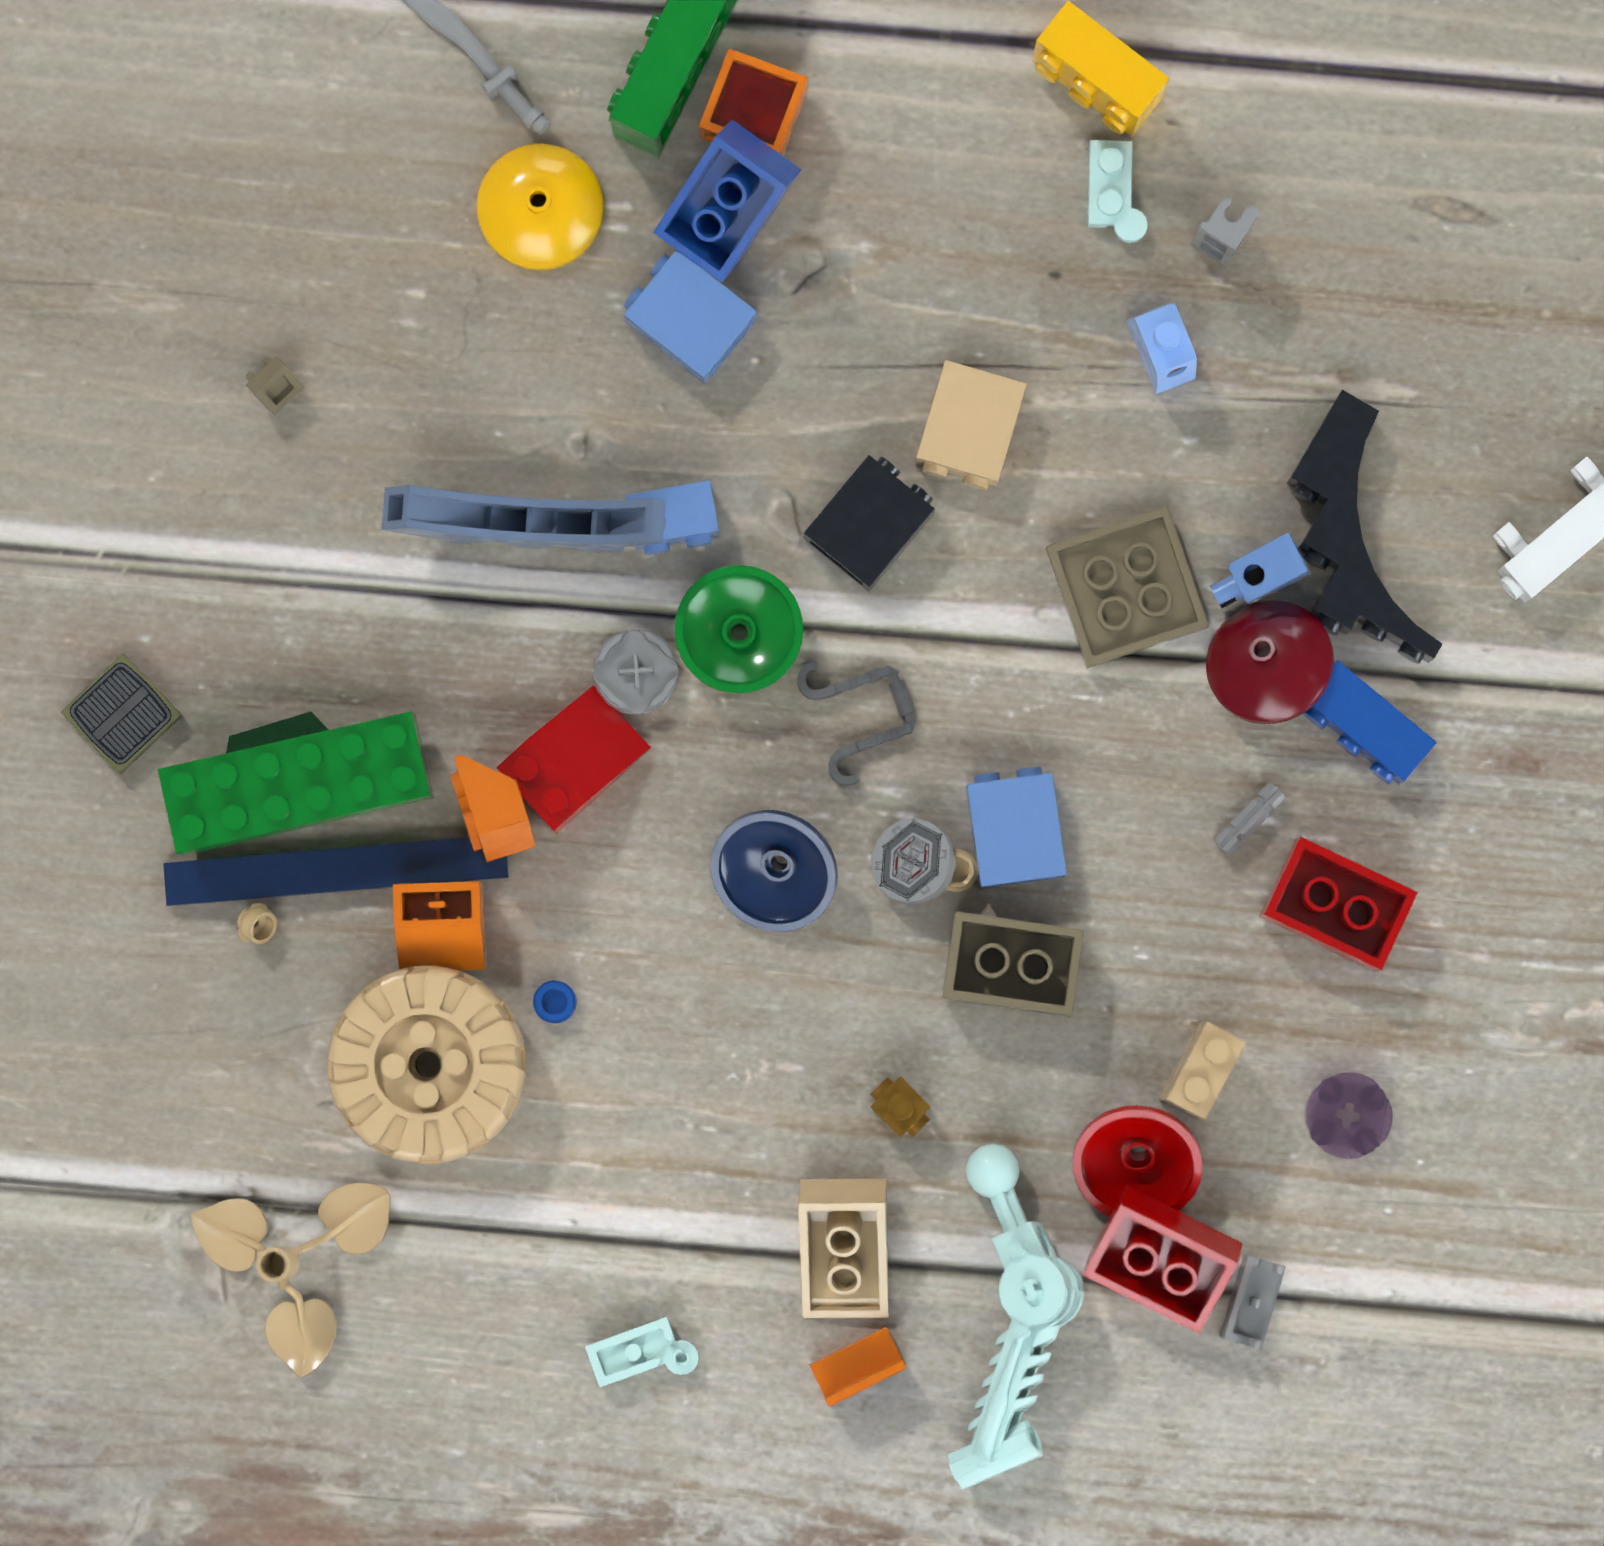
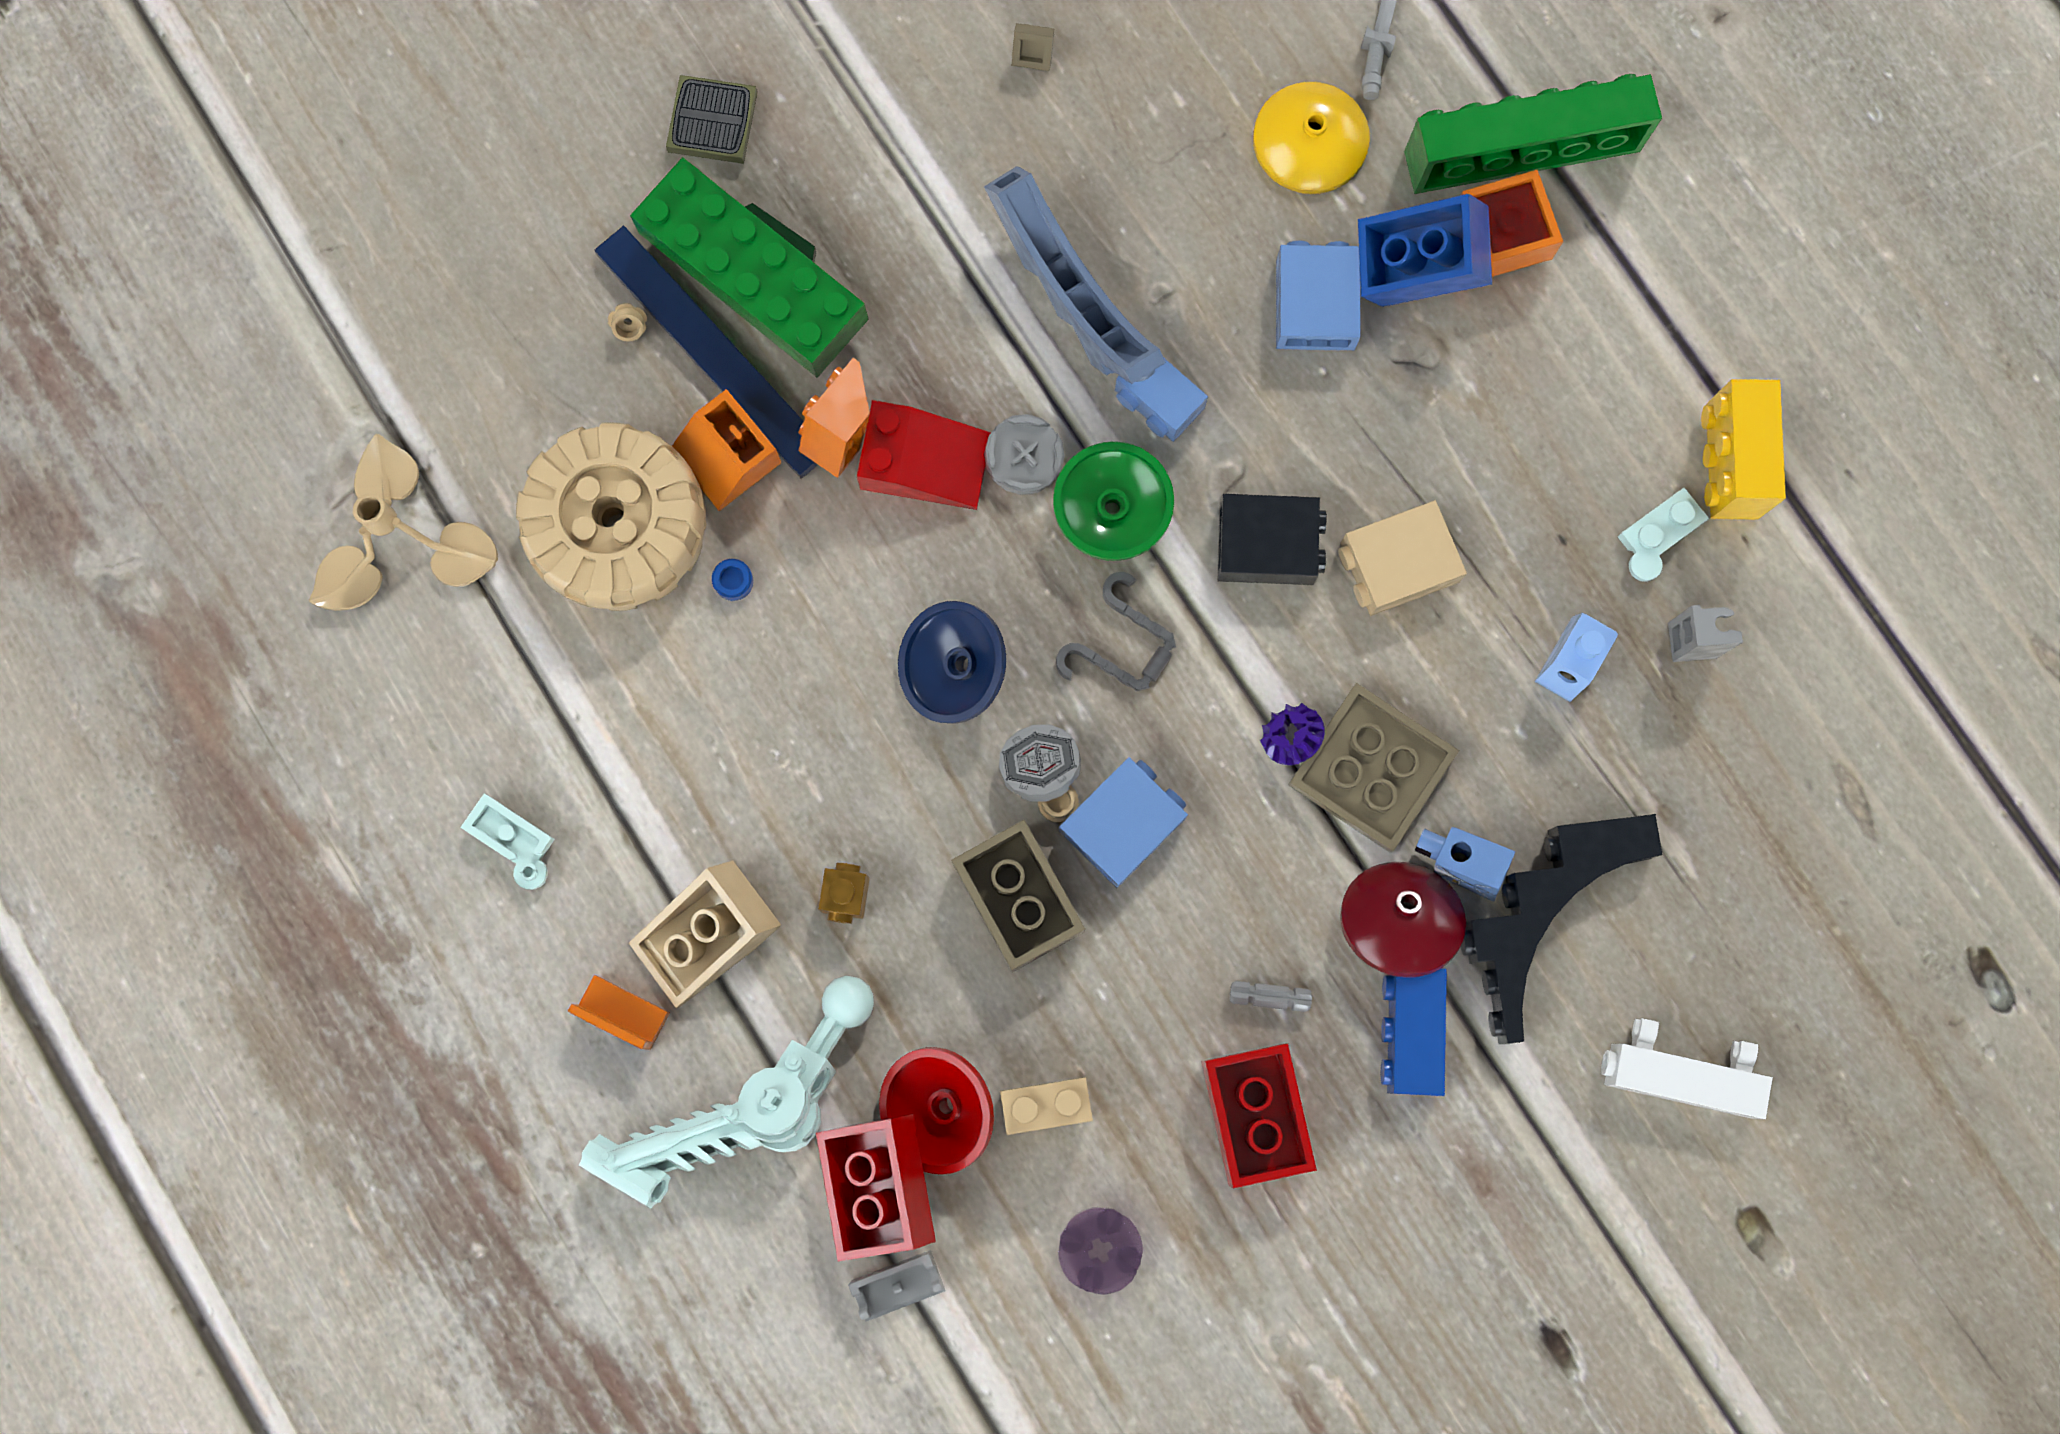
camera: 50 degrees right, 5 degrees down
none -> dark purple gear [1260,703,1325,765]

